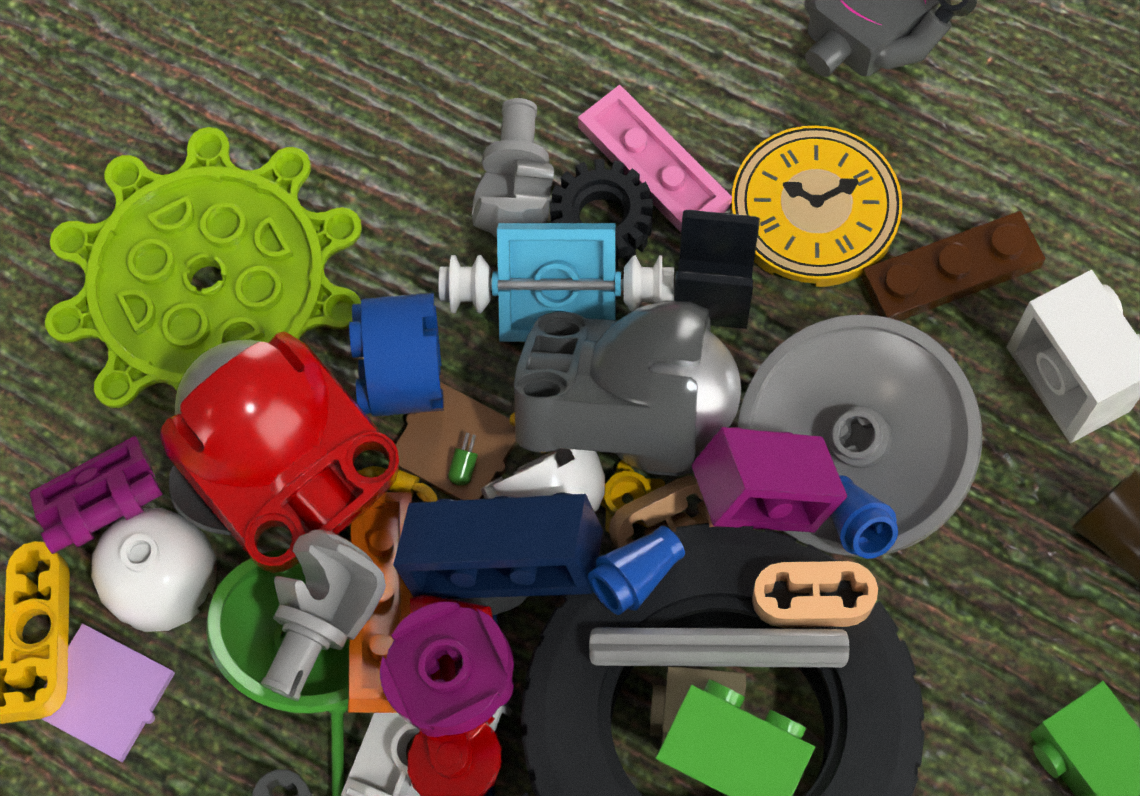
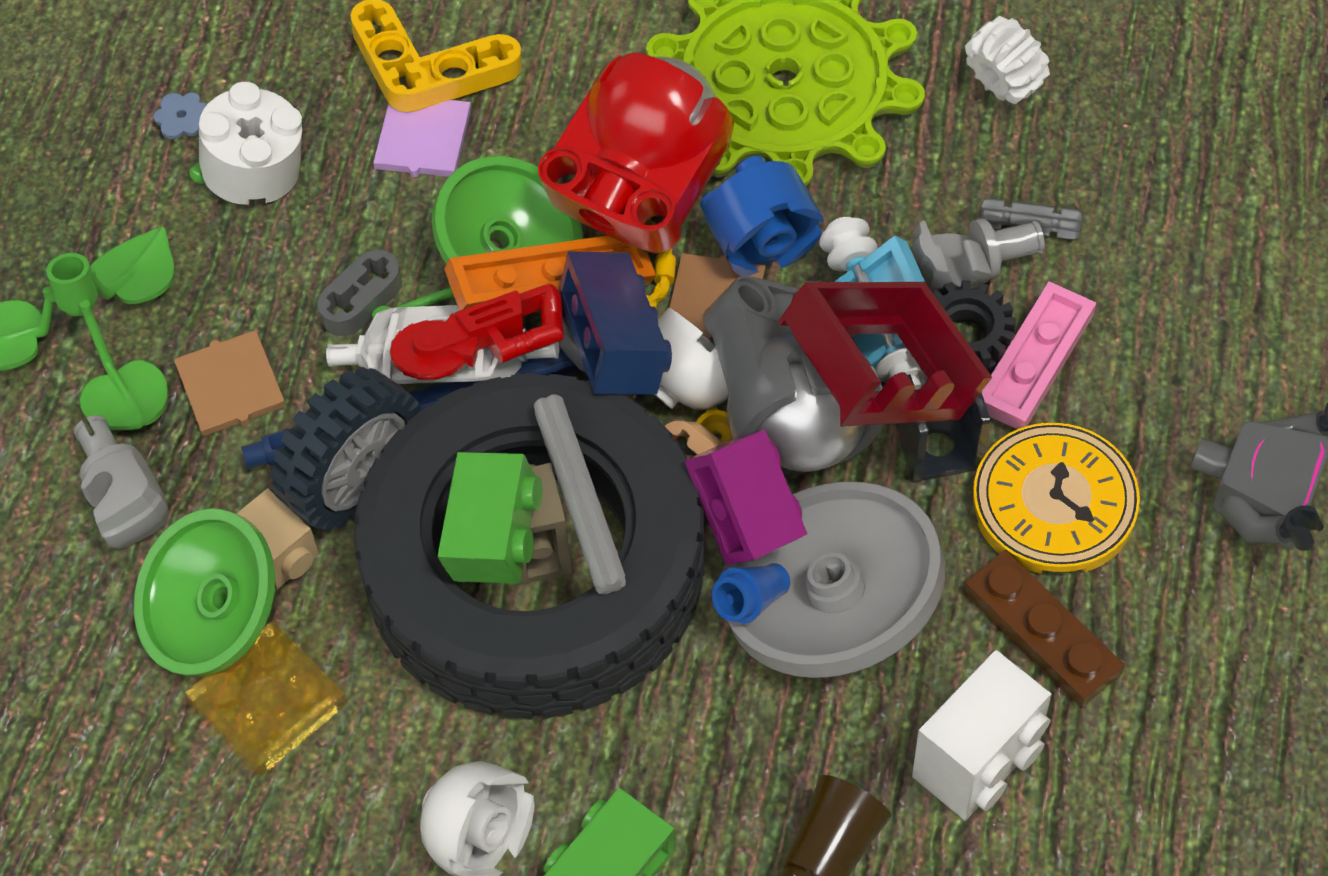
camera: 70 degrees right, 10 degrees down
magenta plate [29,435,163,554] -> none
white cylinder [91,508,217,632] -> none
light grey piece [260,530,386,701] -> none
magenta plate [380,602,514,737] -> none
bright green piece [448,432,478,486] -> none
blue cone [588,526,685,615] -> none
light nougat beam [752,561,878,628] -> none
none -> dark red window [778,282,992,427]
none -> white gear [965,16,1050,104]
none -> dark grey axle [980,198,1082,240]

